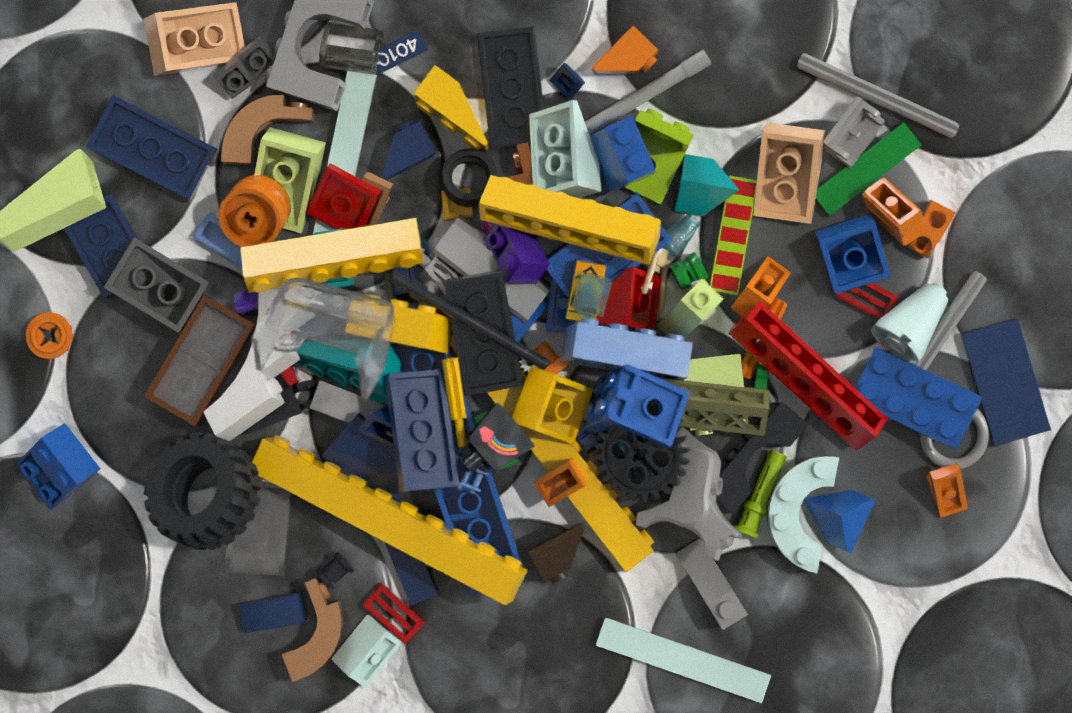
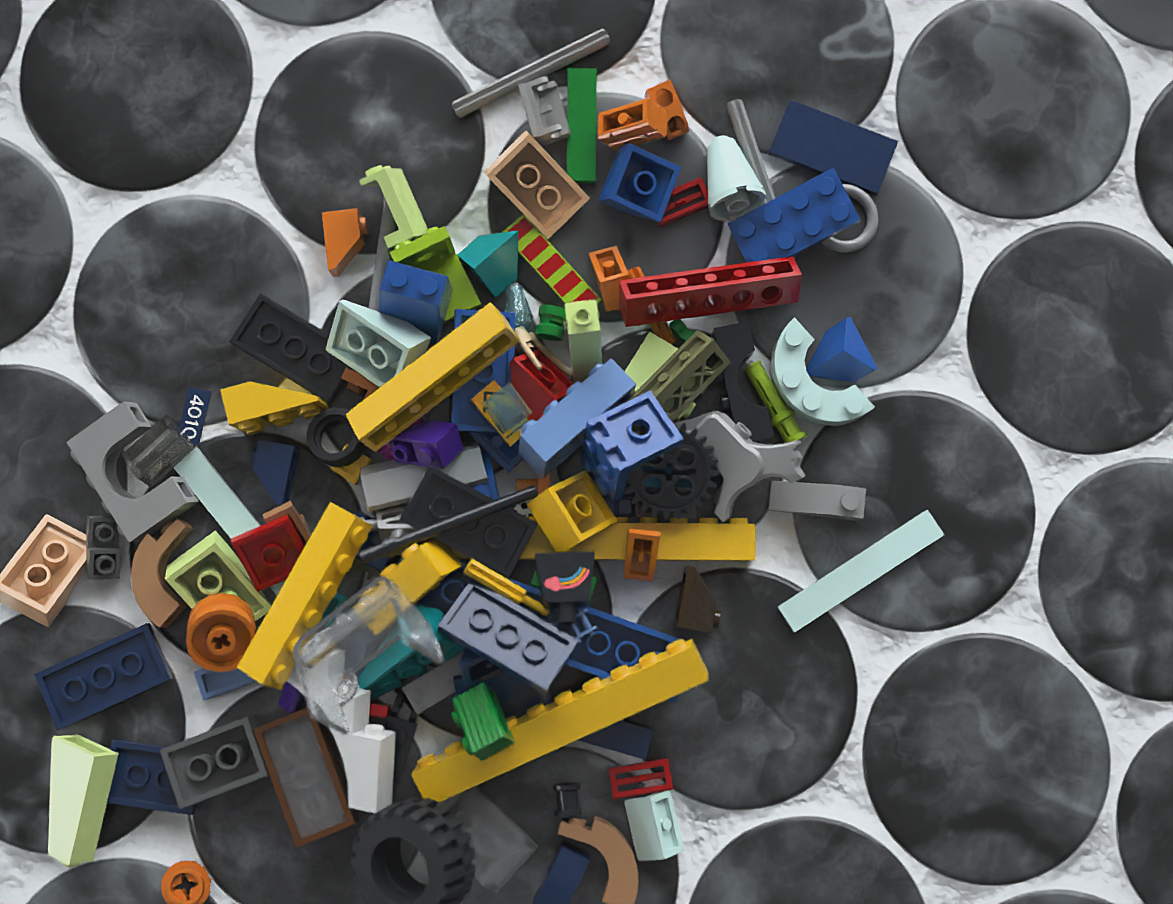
camera: 55 degrees left, 5 degrees down
dark blue slope [549,63,585,101] -> none
orange slope [926,463,968,518] -> none
none -> yellowish green panel [359,165,428,248]
none -> green brick [452,683,515,761]

